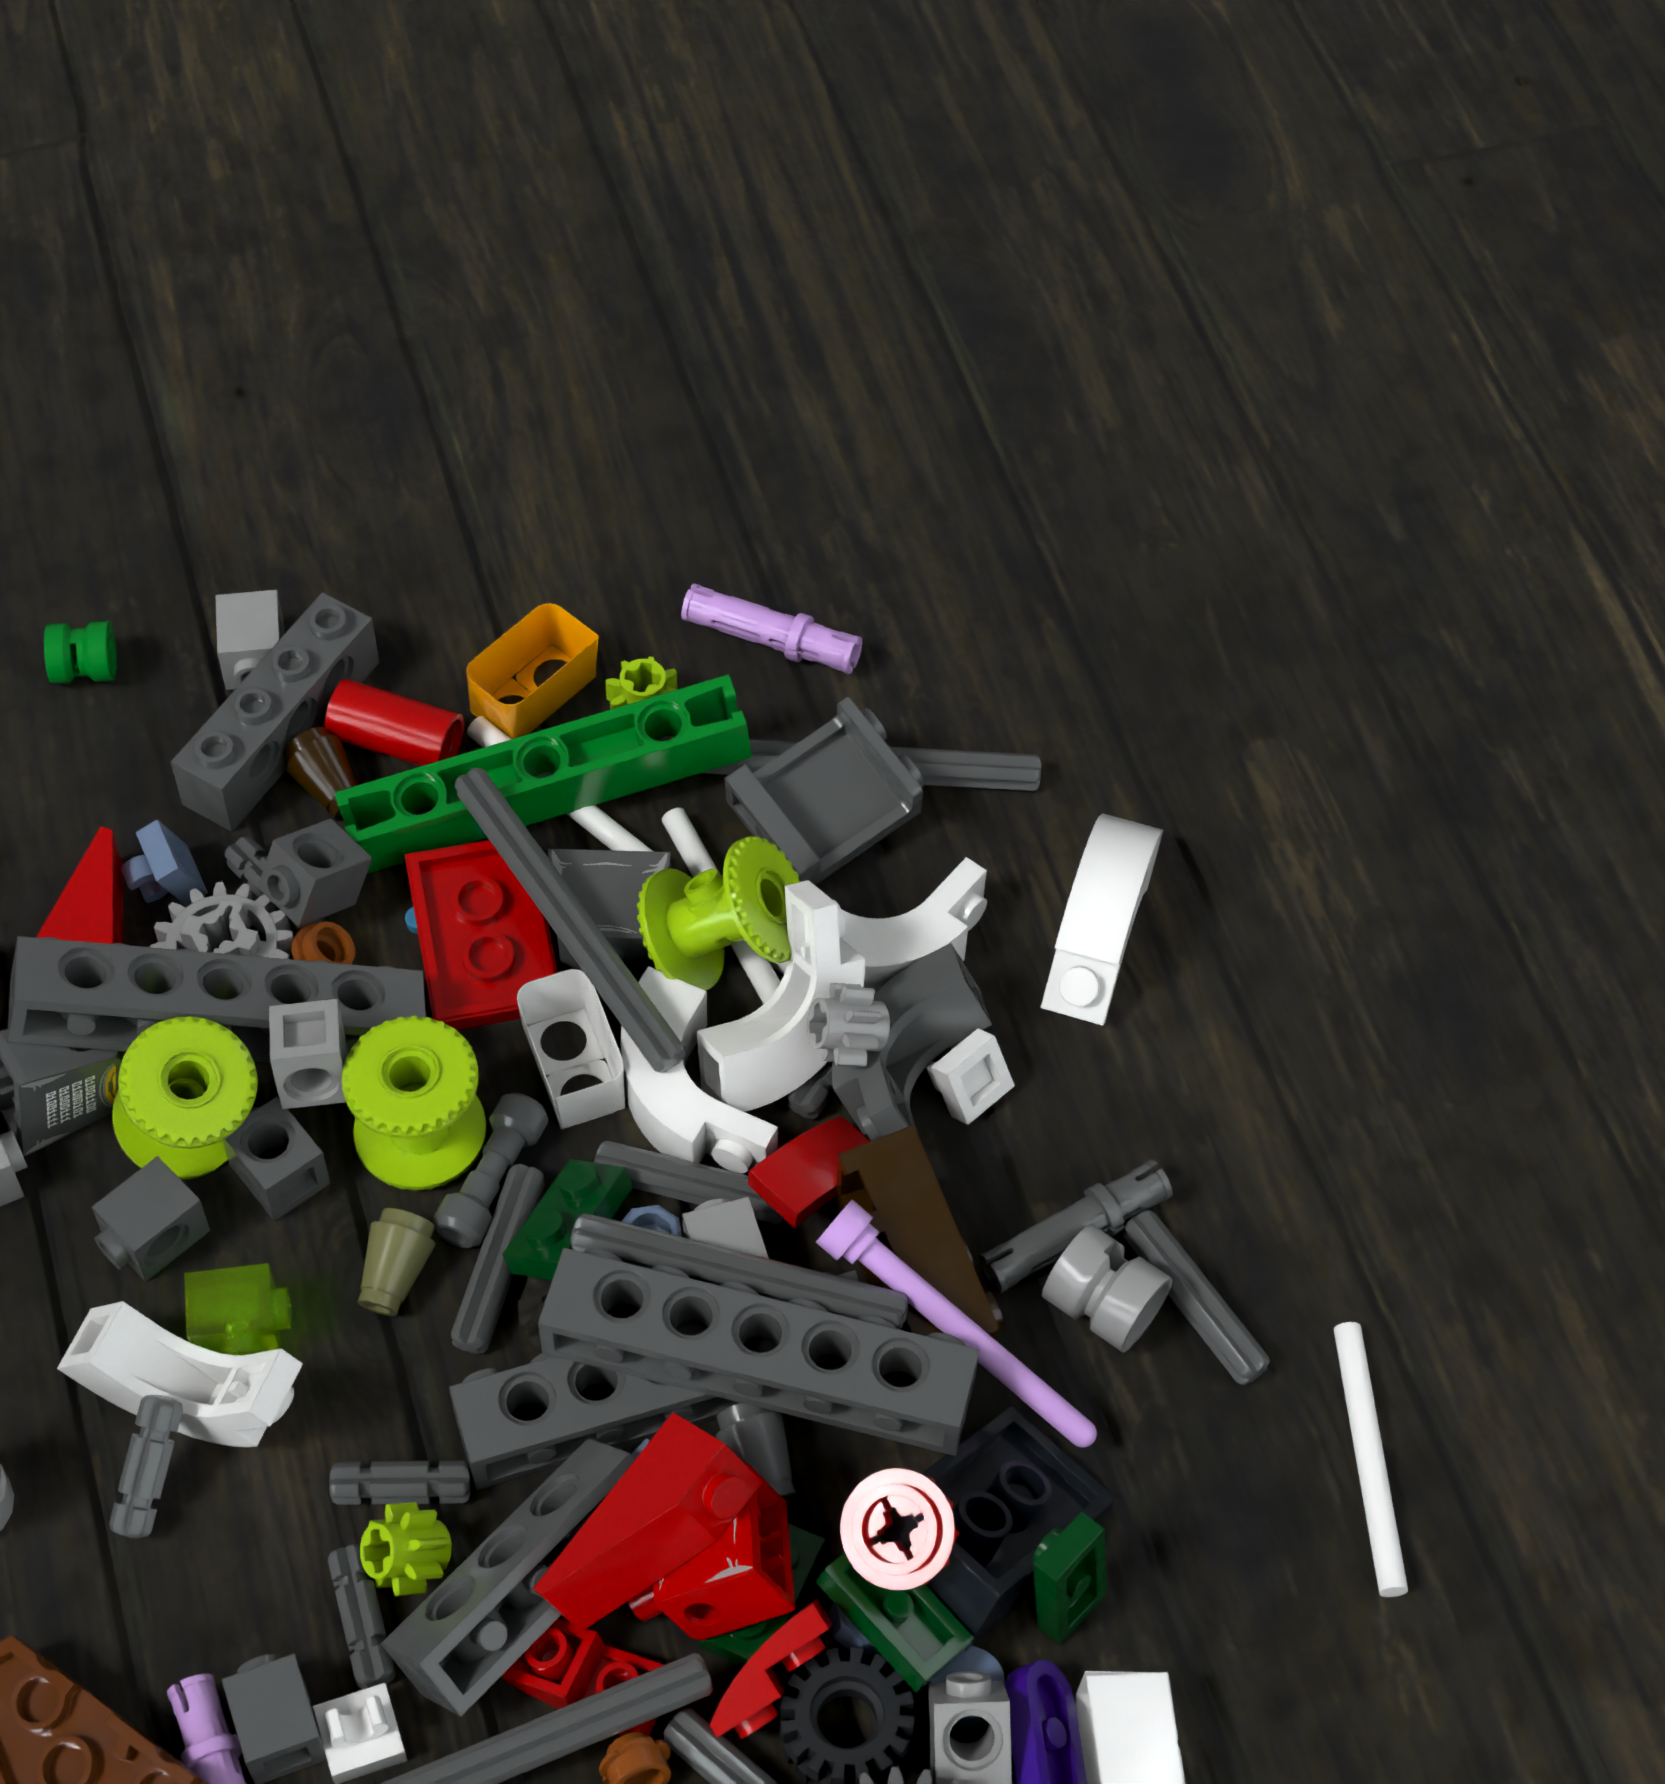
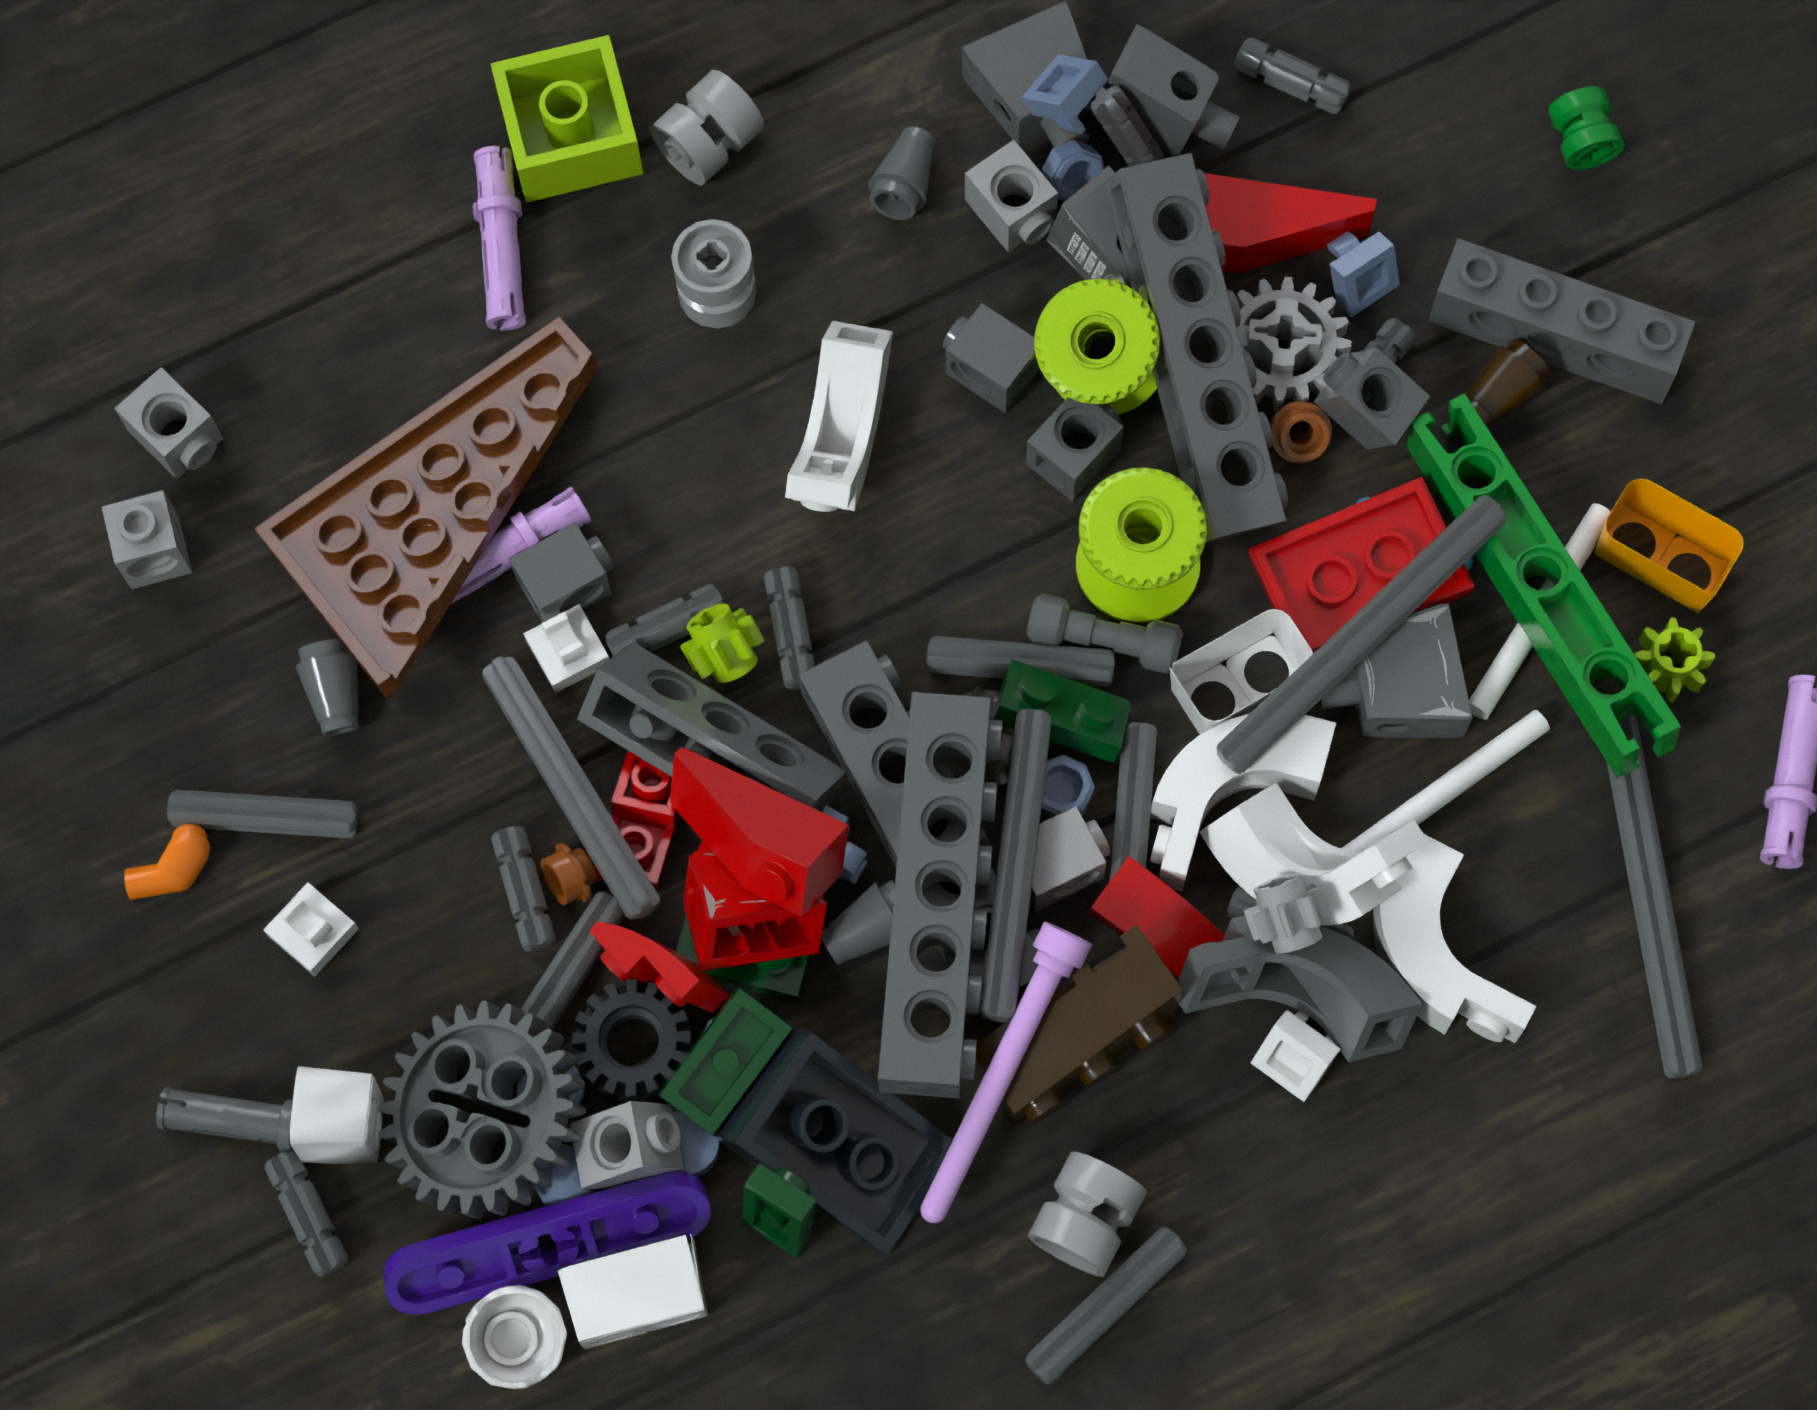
camera: 85 degrees right, 15 degrees up
dark grey axle [109,1394,183,1538] -> none
clear neon green brick [184,1263,292,1355] -> none
light grey brick [216,590,285,690] -> none
light grey brick [269,999,348,1109] -> none
red pin [325,679,464,766] -> none
olive cone [358,1208,436,1316] -> none
lime hose [637,836,800,991] -> none
dark grey panel [725,697,925,885] -> none
gear [841,1468,959,1590] -> none
dark grey pin [978,1159,1173,1294] -> none
white arch [1040,813,1163,1025] -> none

